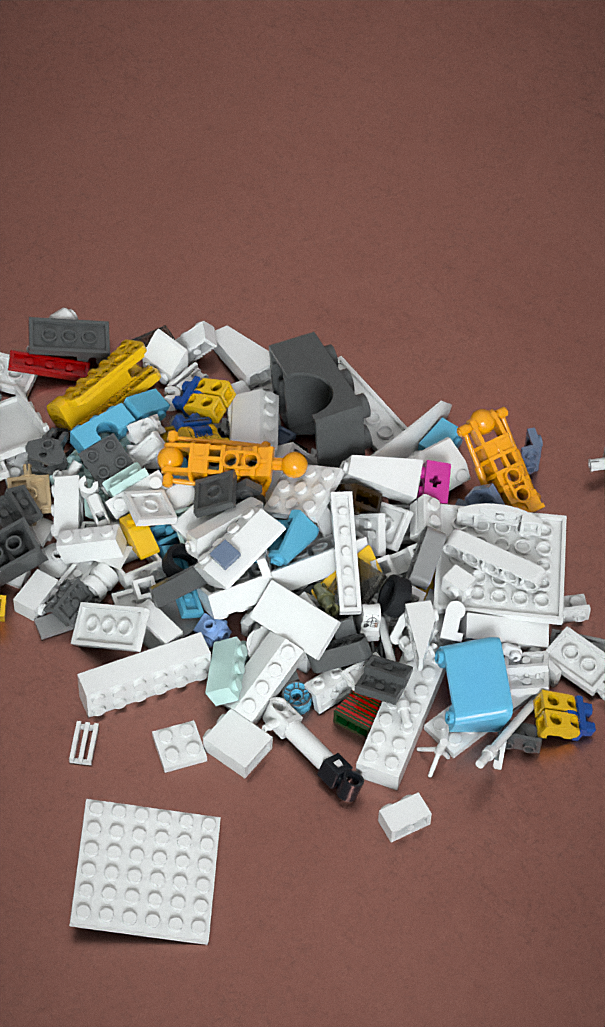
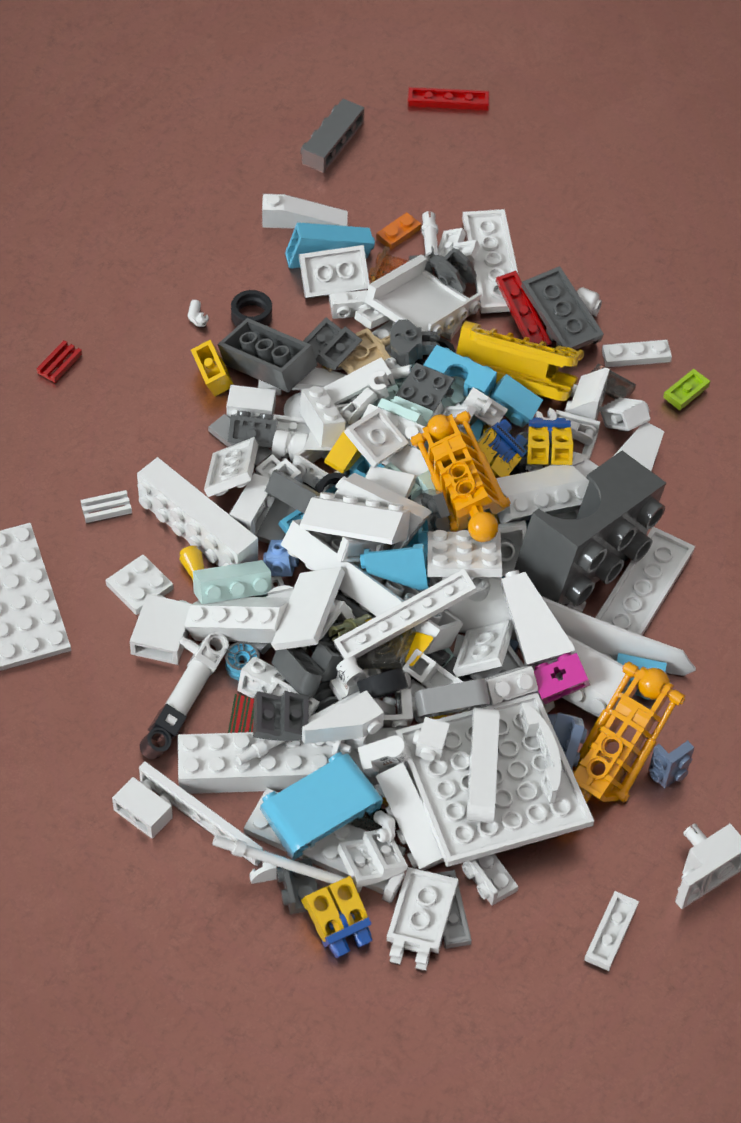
camera: 65 degrees right, 0 degrees up
dark grey plate [193,470,237,518] -> none
sand blue tile [209,539,241,570] -> none
dark brown brick [335,483,382,515] -> none
white plate [354,513,386,556] -> none
white plant [417,738,450,777] -> none
none -> white tile [139,762,263,866]
none -> yellow cone [179,546,204,581]
none -> white plate [602,340,672,367]
none -> lime plate [663,369,711,410]

